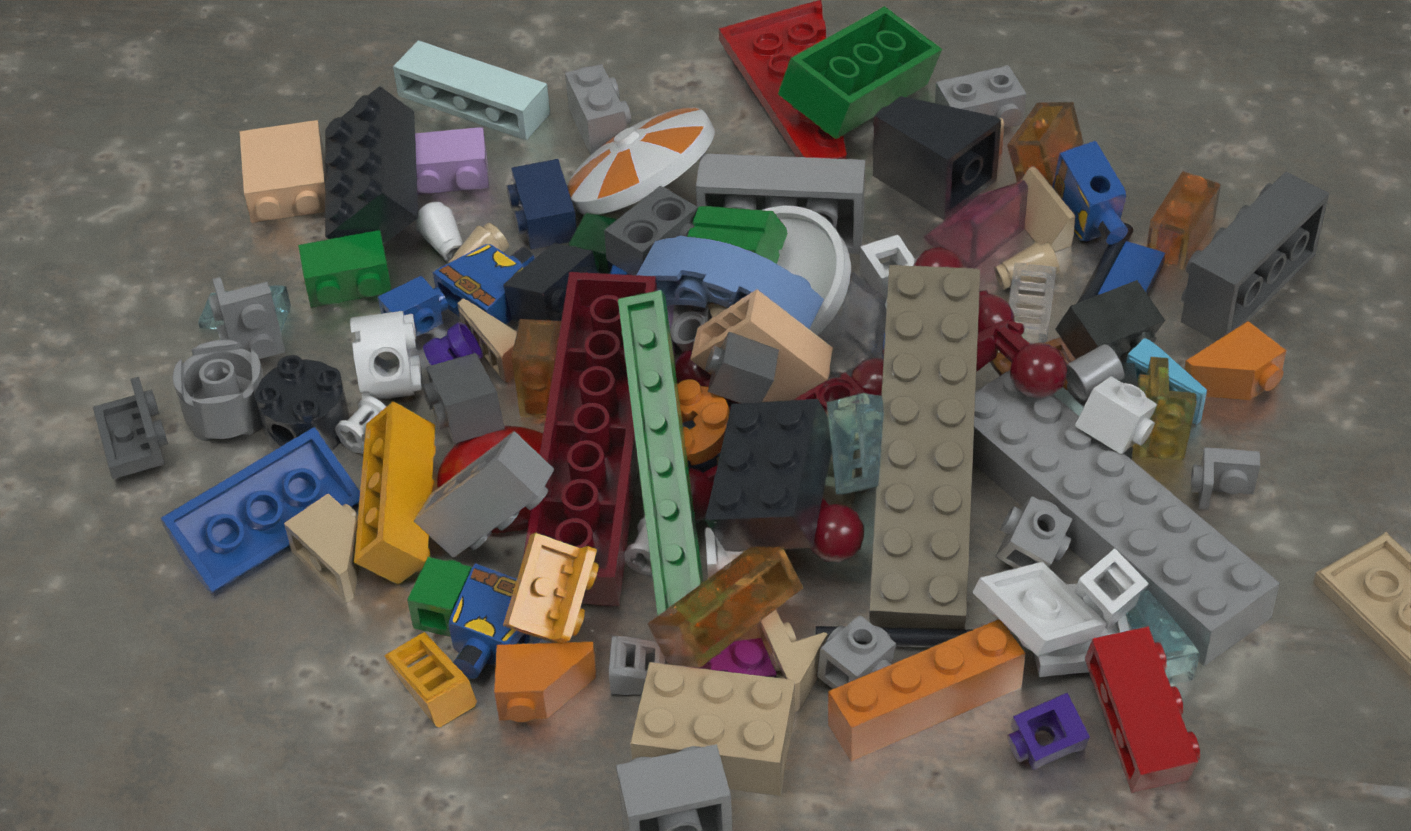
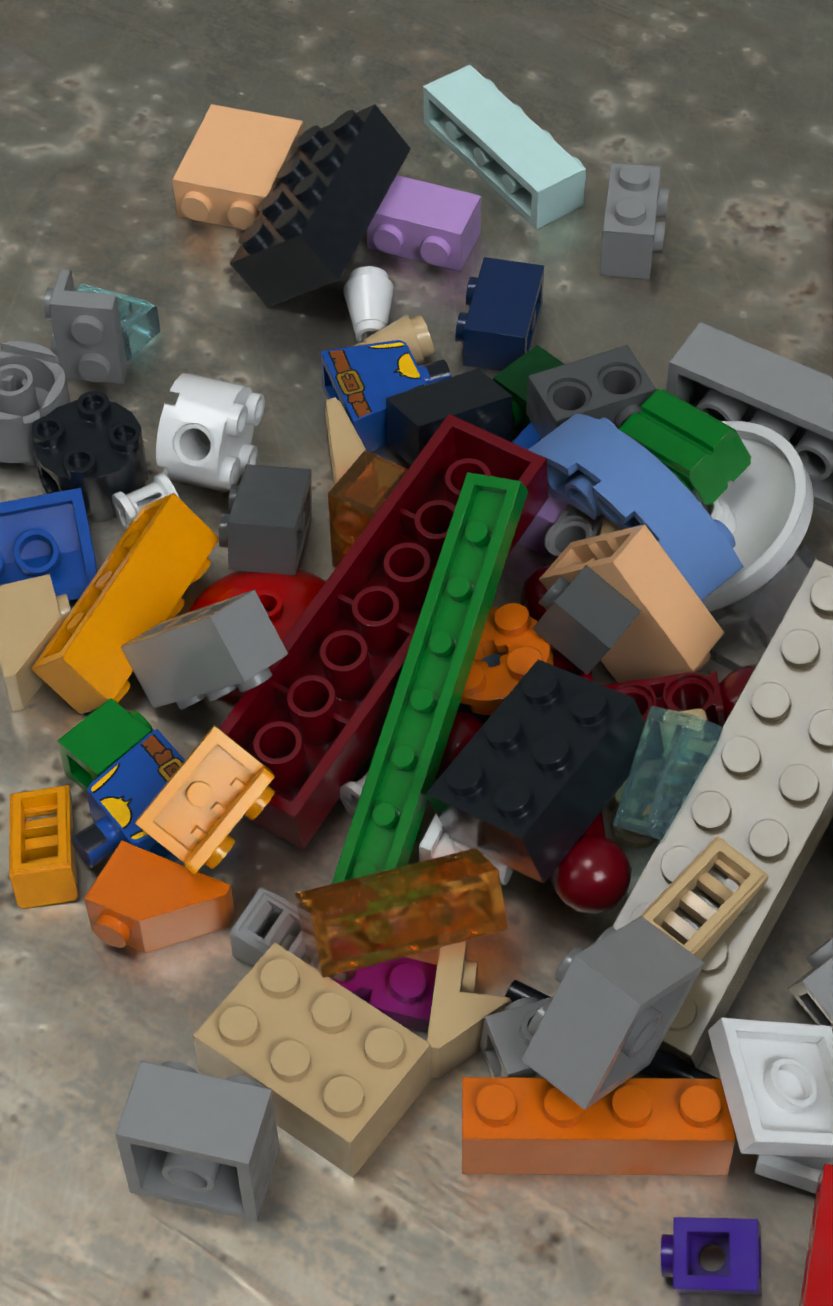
camera: 25 degrees right, 5 degrees up
green brick [298,230,392,308] -> none
blue brick [378,276,448,337] -> none
dark purple wheel [423,322,483,365] -> none
white dish [567,107,715,215] -> none
none -> light grey brick [521,916,705,1110]
none -> tan slope [639,835,769,960]

